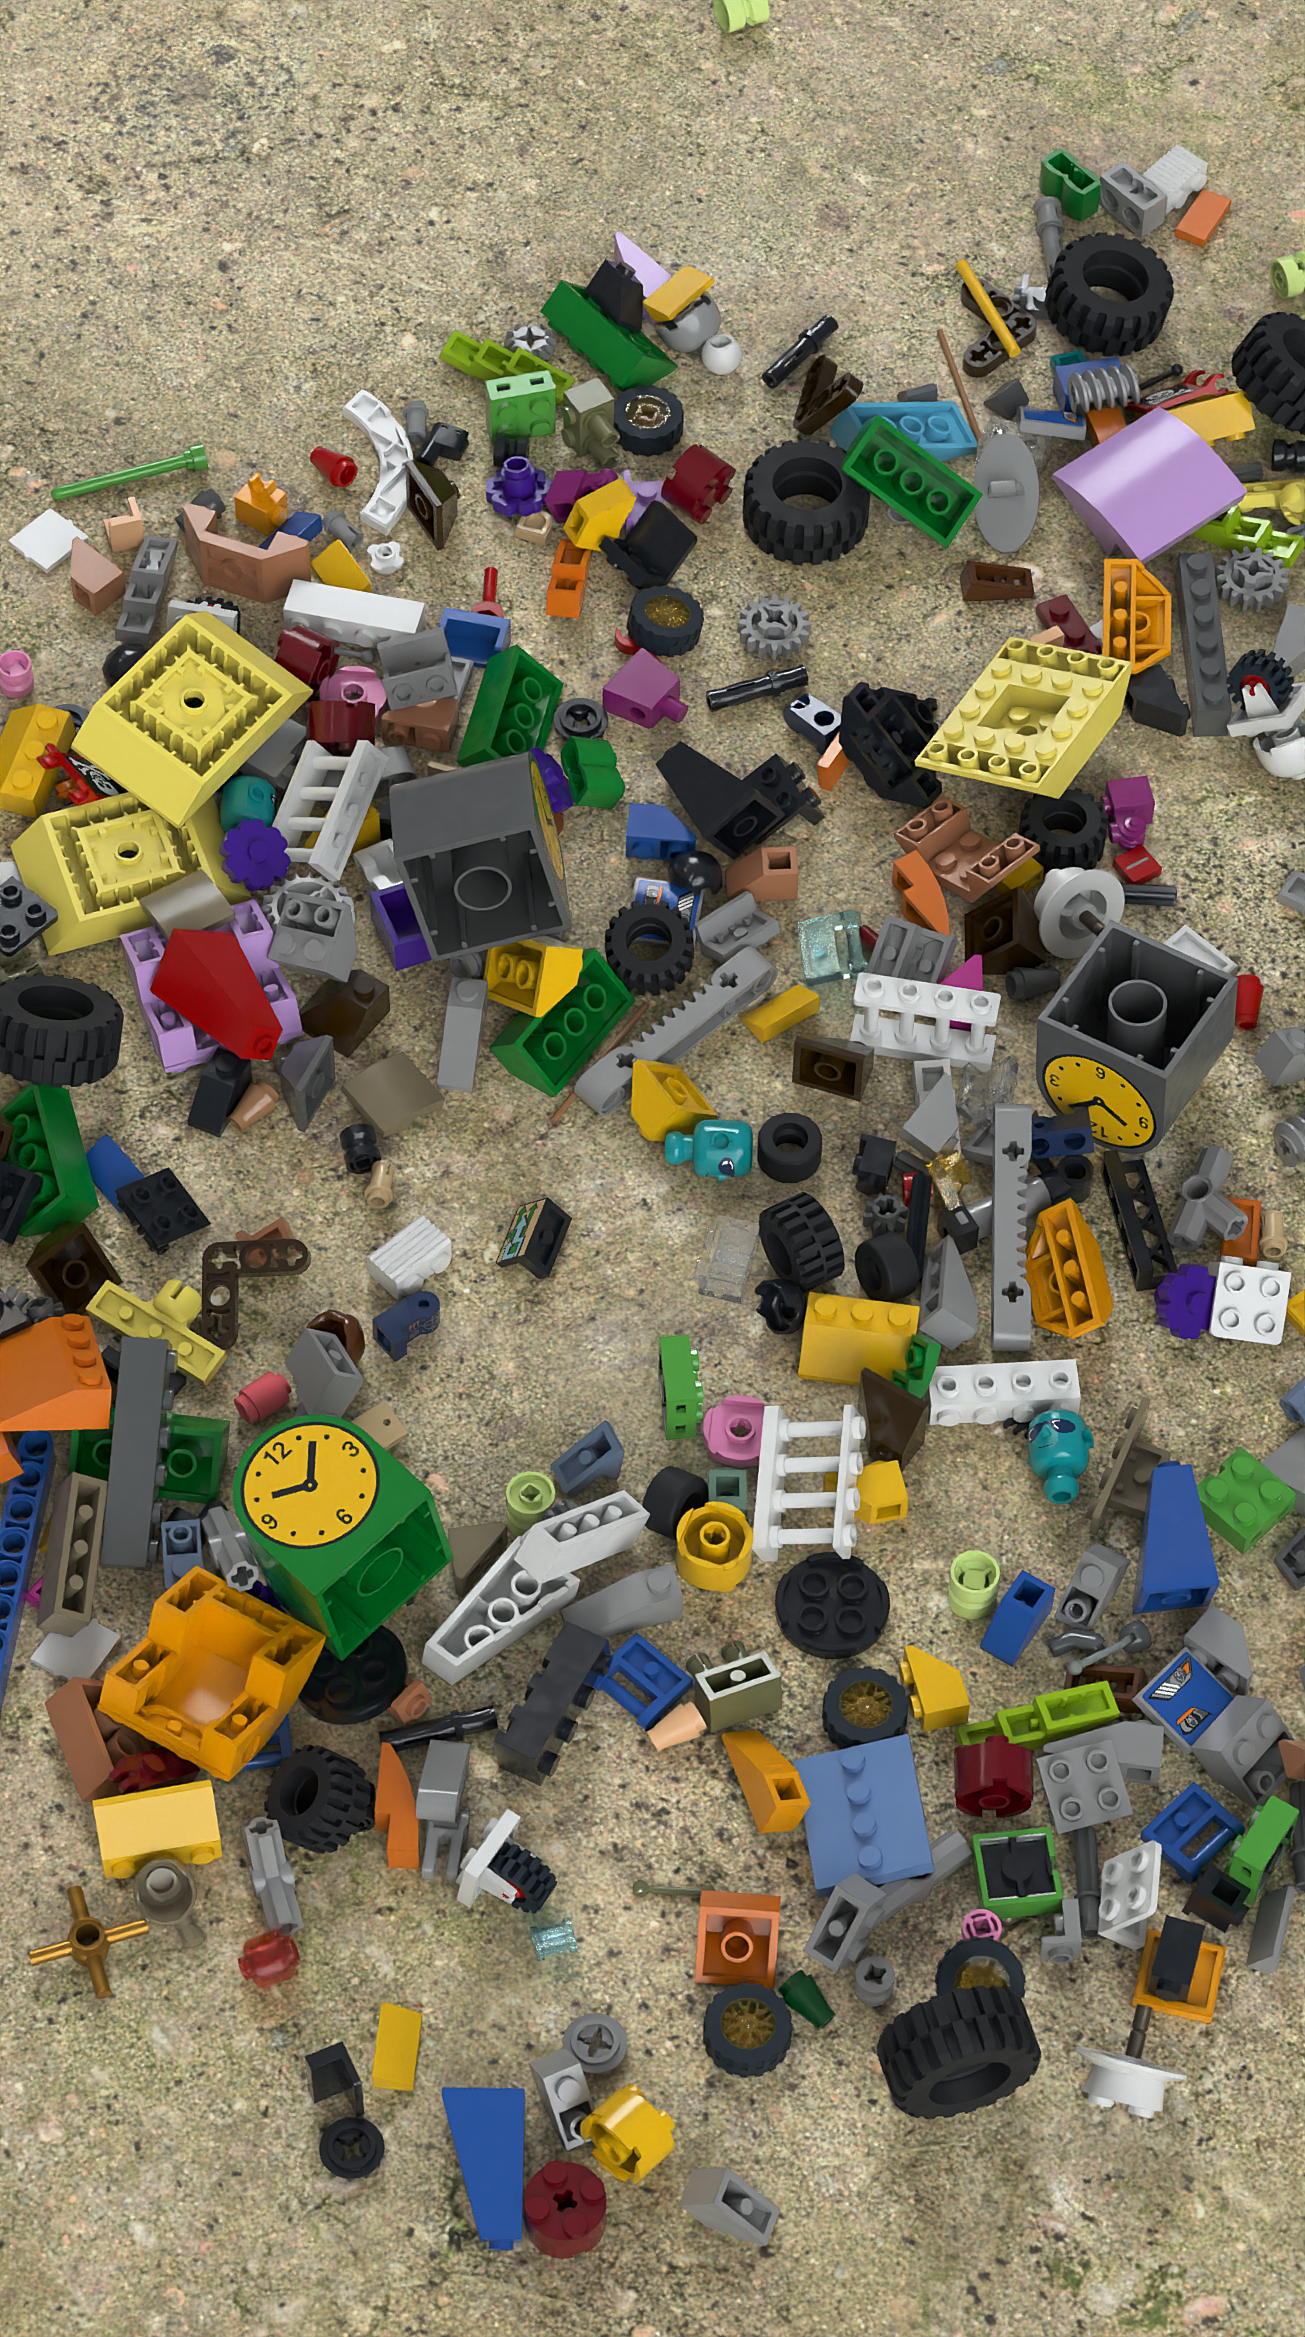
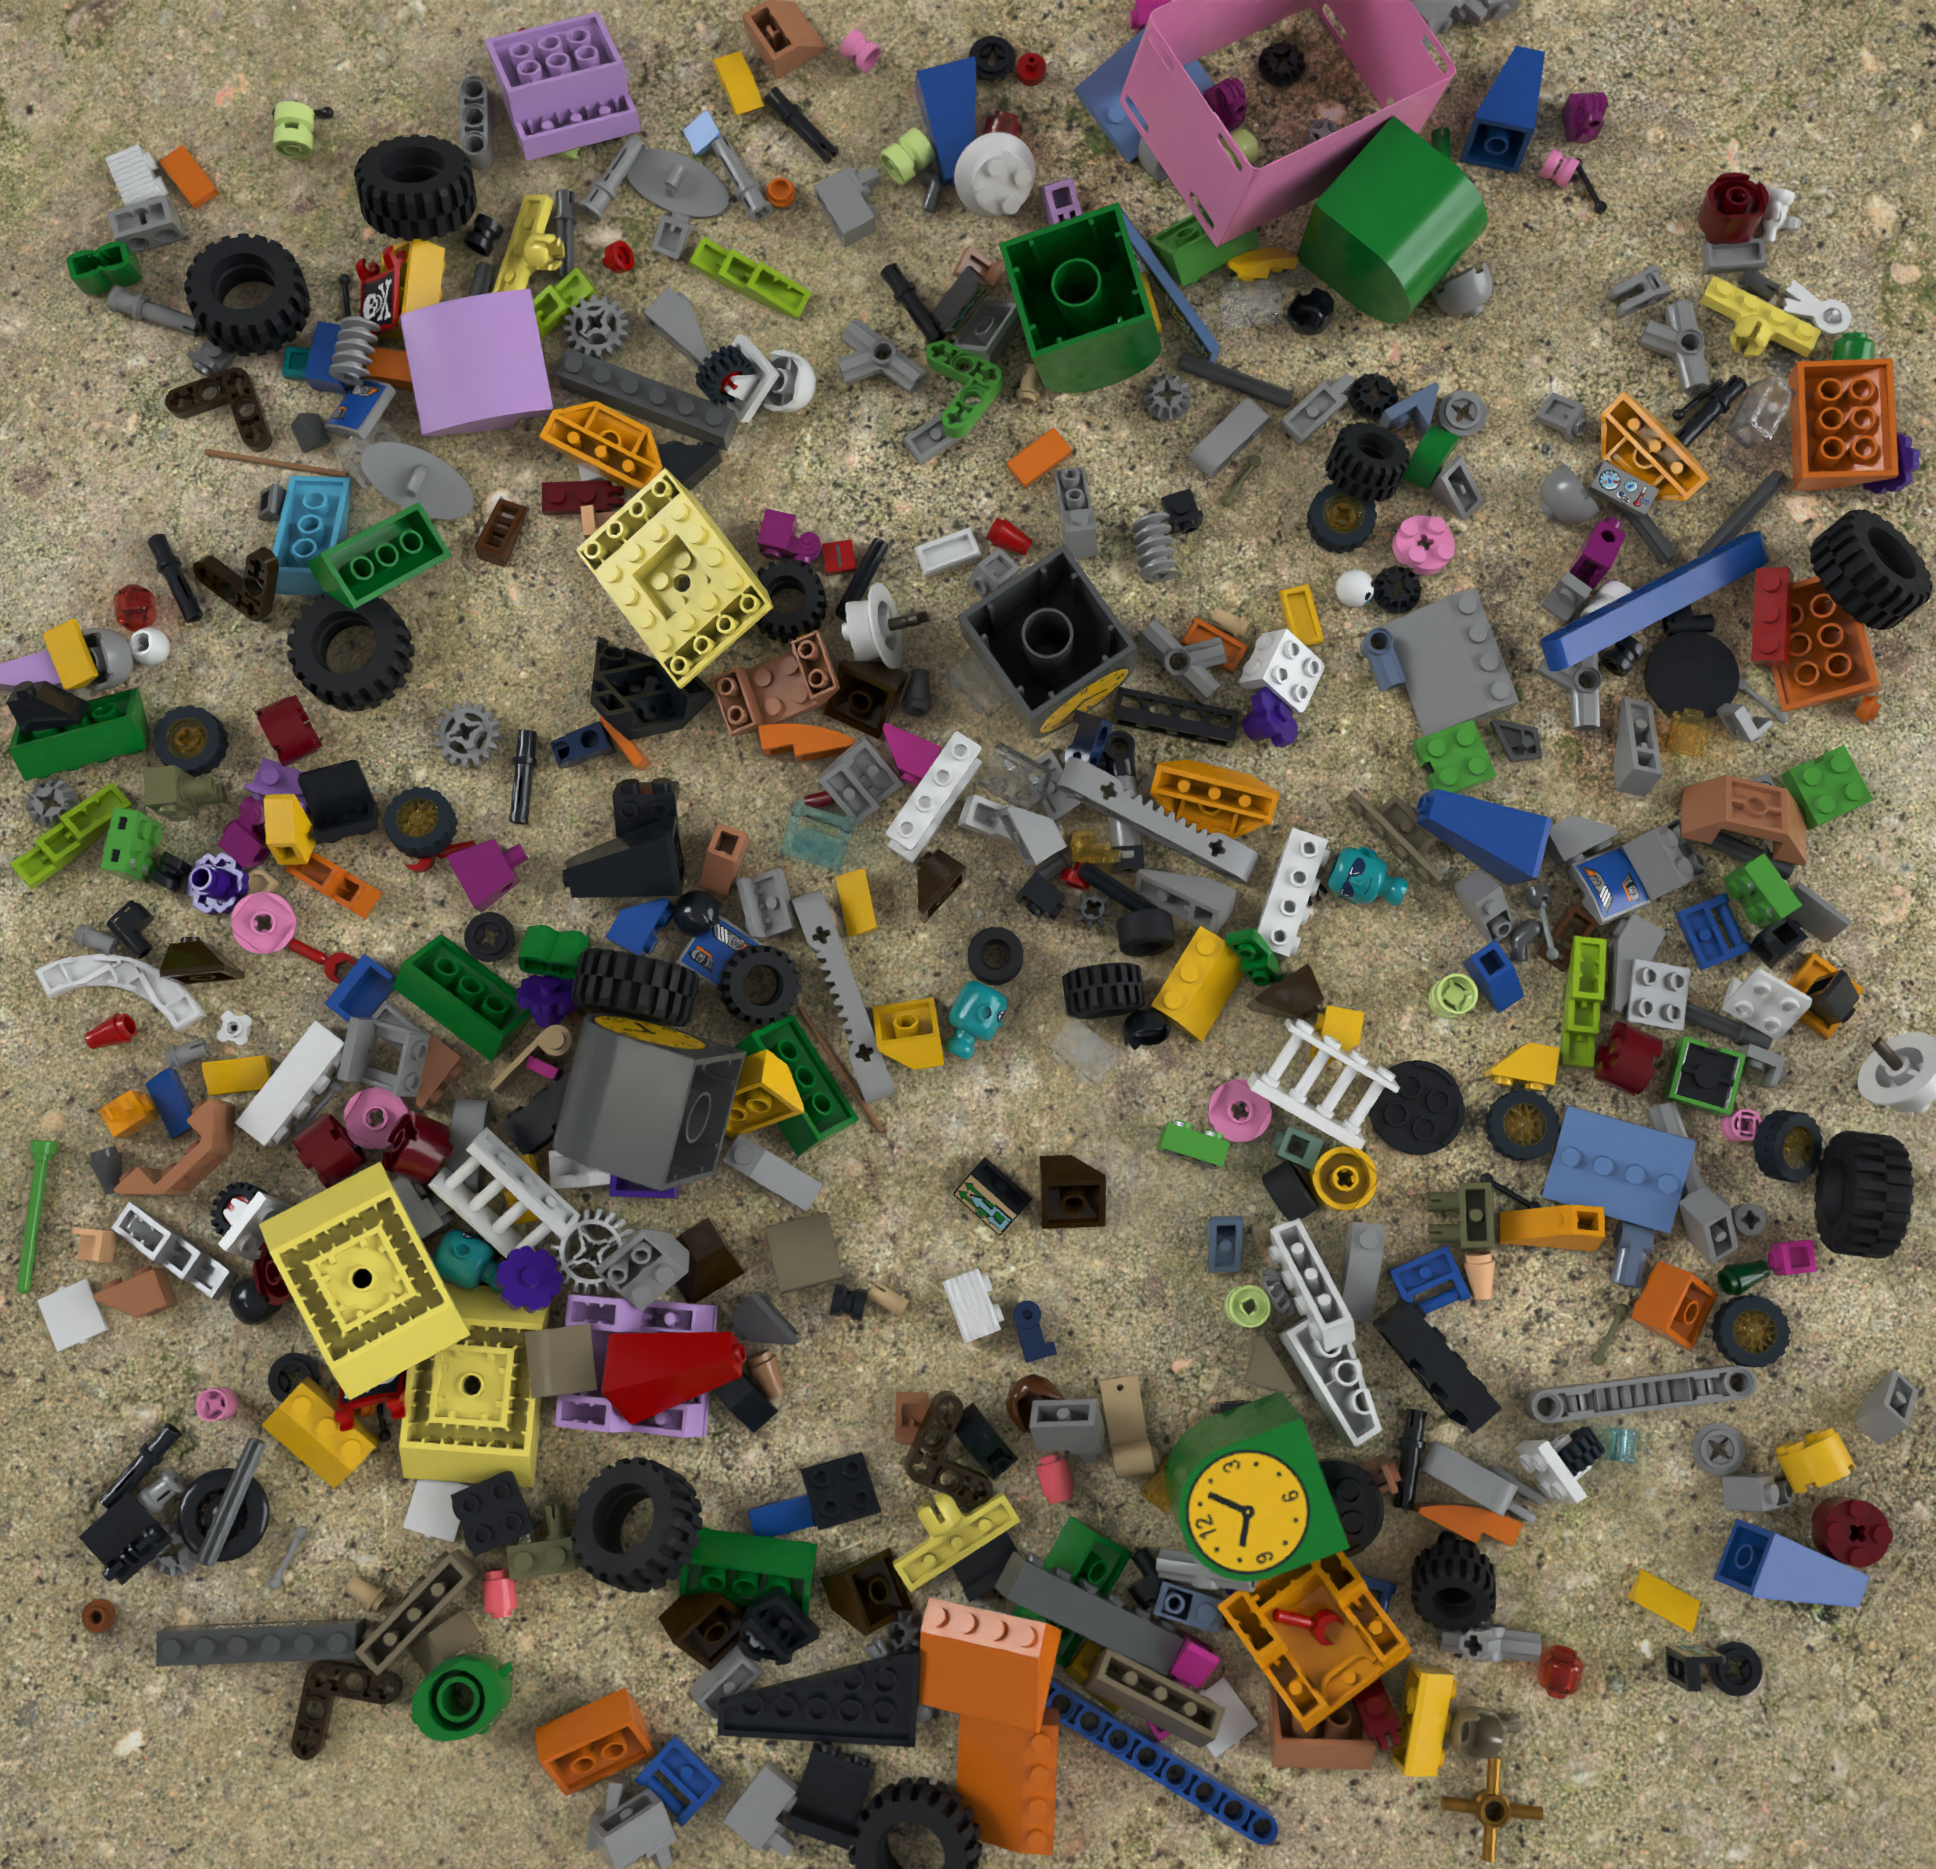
camera: 65 degrees left, 25 degrees up
yellow bar [955,259,1021,358] -> none
none -> clear red head [113,584,157,632]
none -> bright pink plate [231,891,298,954]
none -> black tyre [571,948,700,1027]
none -> black slope [954,1402,1018,1480]
none -> dark brown slope [1039,1155,1106,1229]
none -> dark pink slope [1169,1632,1221,1689]
none -> red piece [1272,1608,1345,1646]
none -> black hinge [1480,1173,1541,1209]
none -> light grey gear [1524,1365,1756,1423]
none -> sand blue piece [1610,1220,1654,1288]
none -> dark pink bracket [1768,1240,1817,1275]

